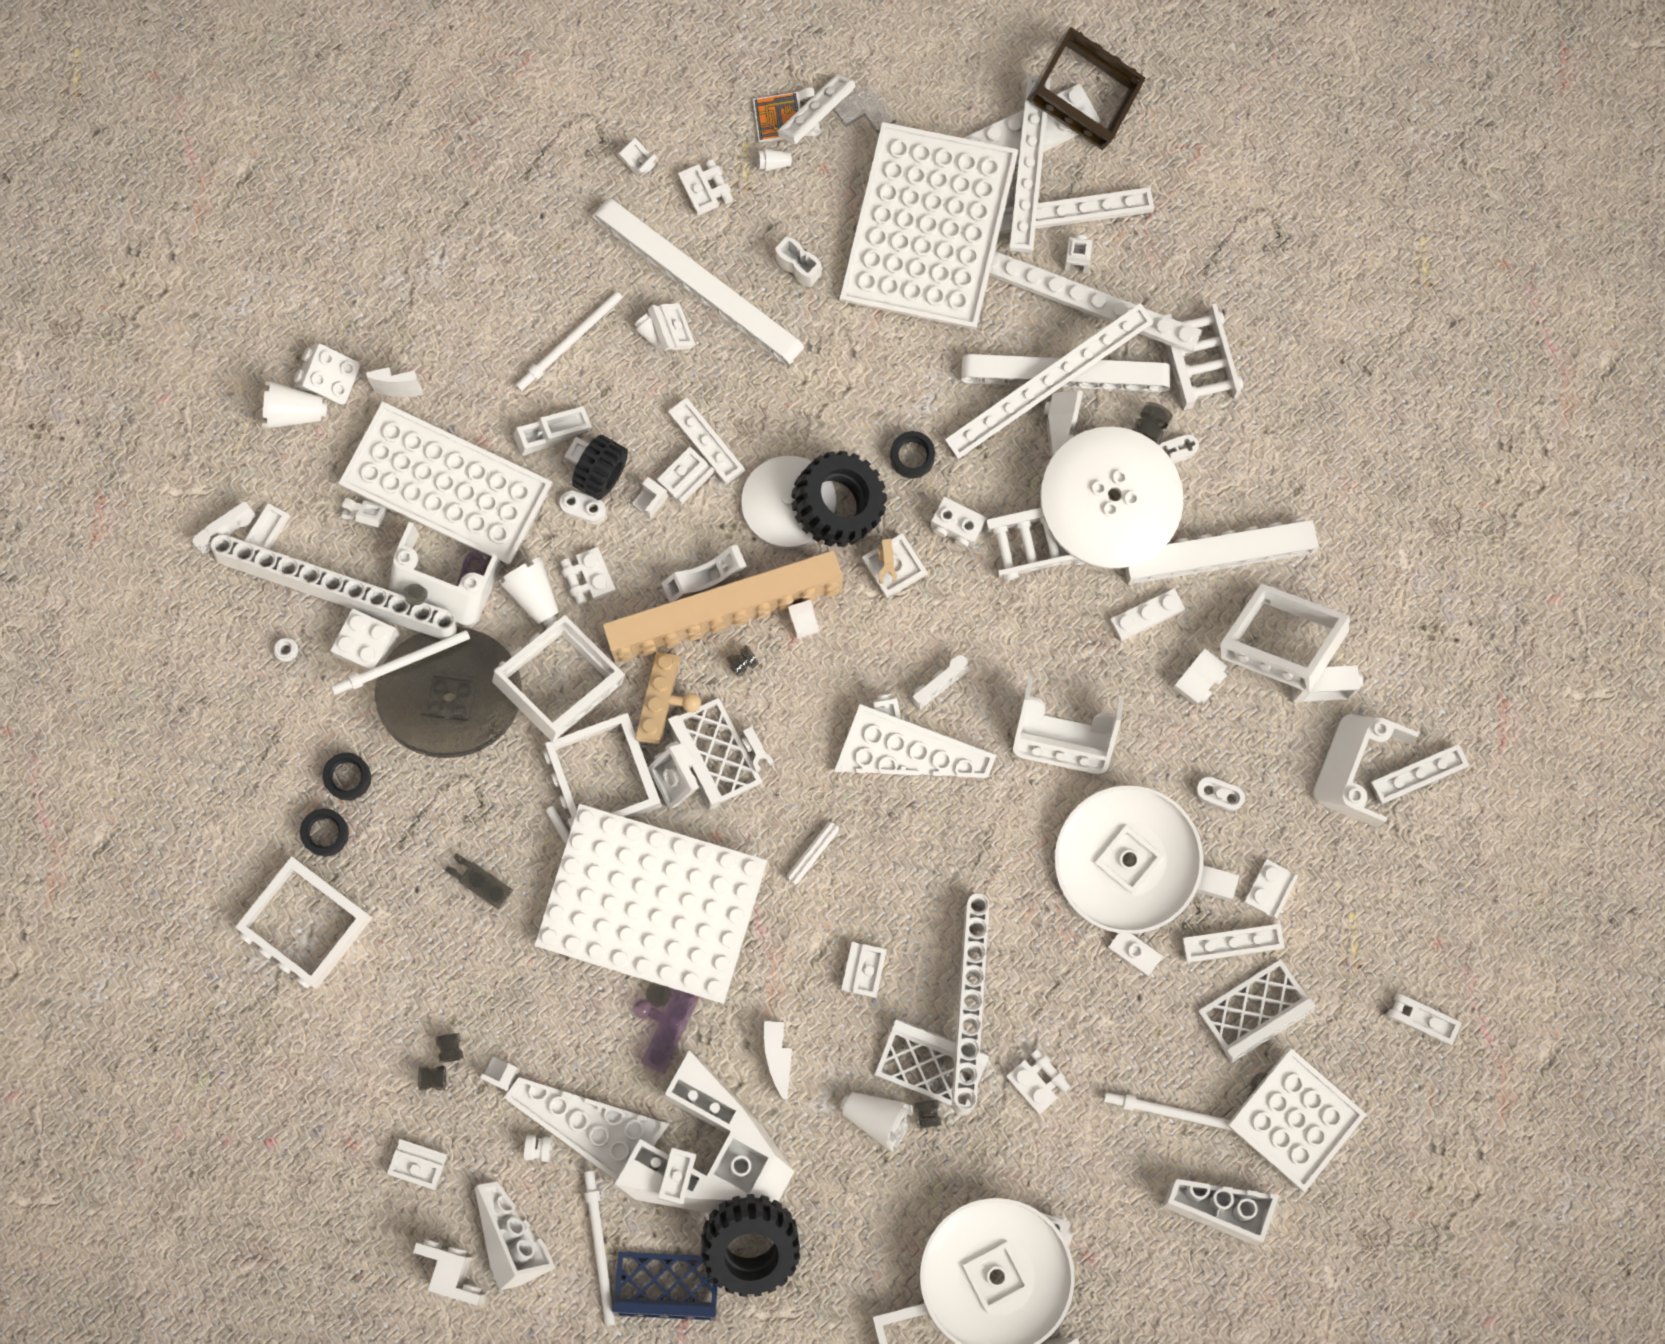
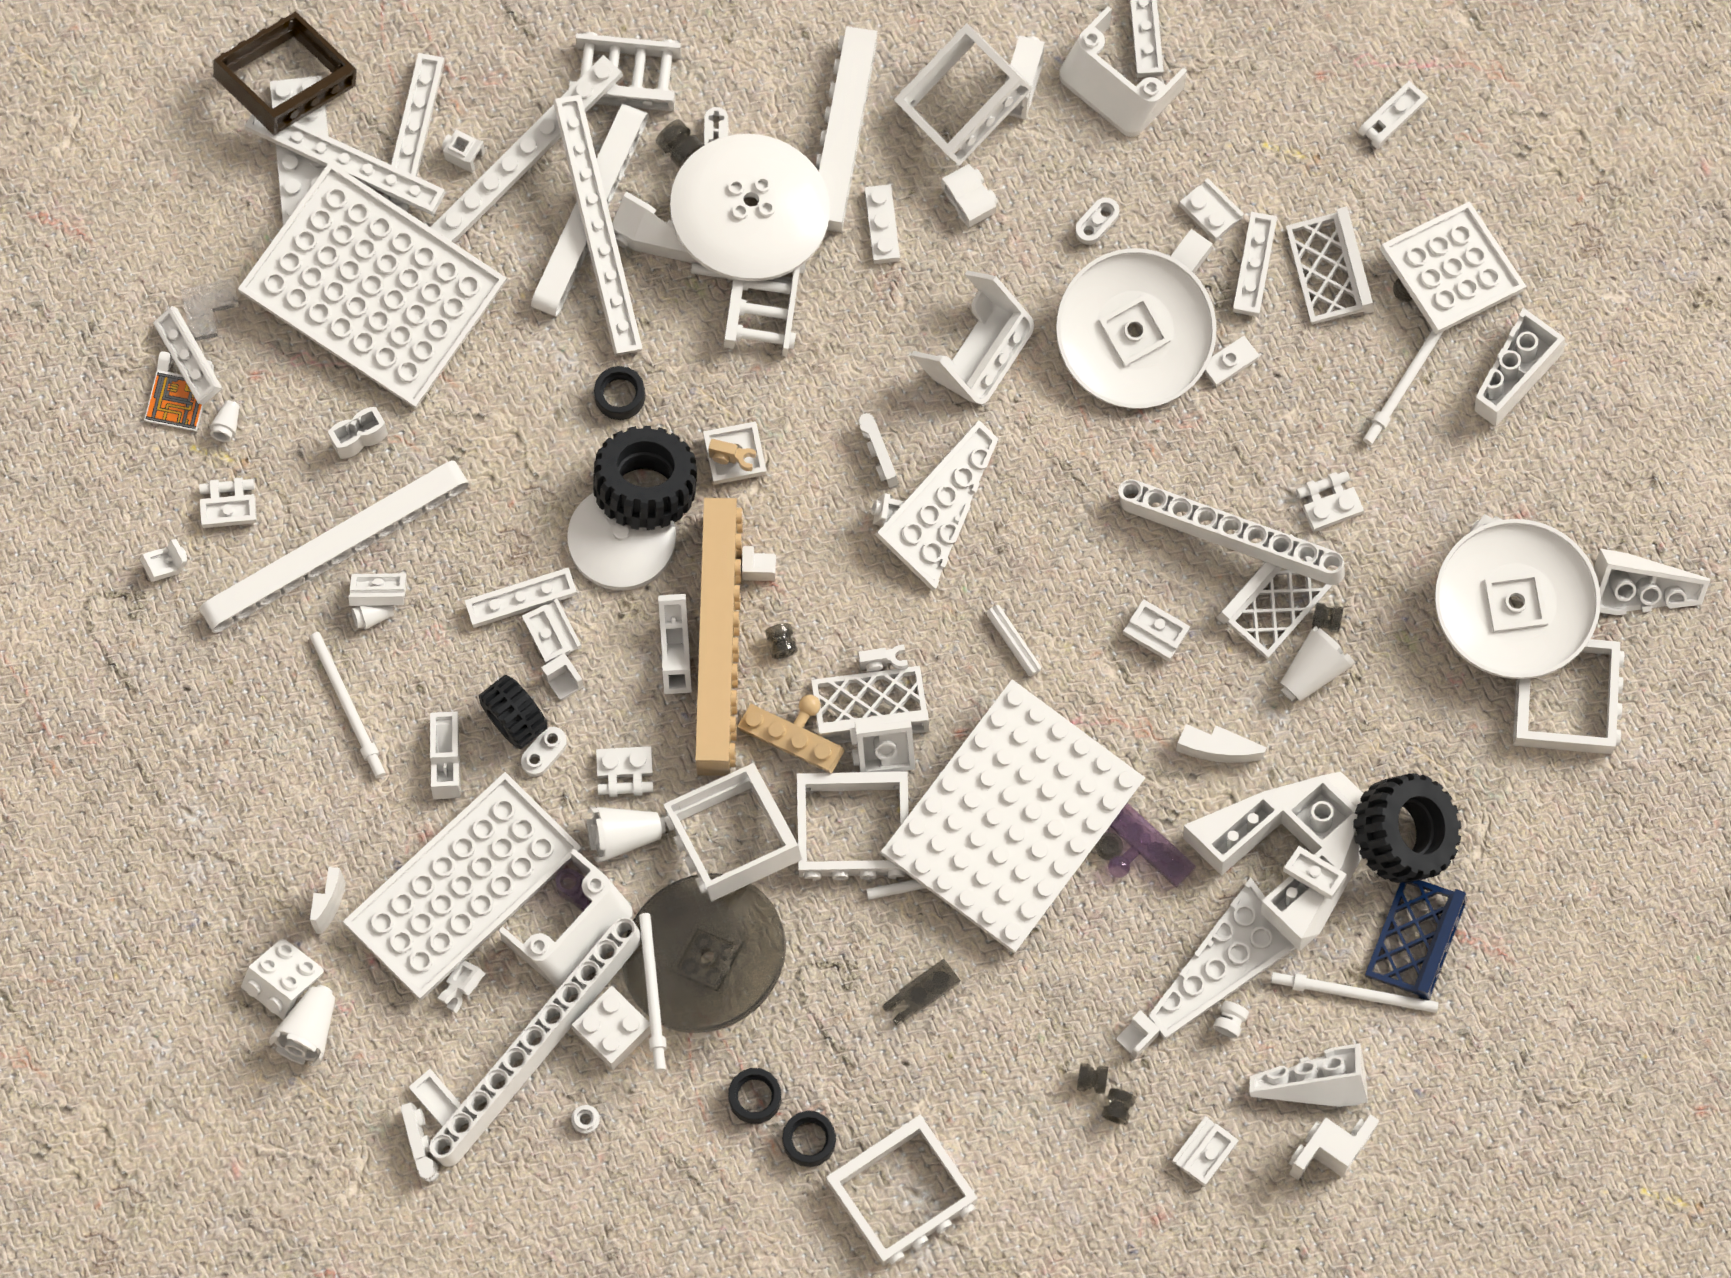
camera: 70 degrees left, 5 degrees down
clear smoke plate [403,584,428,605] -> none
white plate [564,437,589,465] -> none
white brick [930,497,987,549] -> none

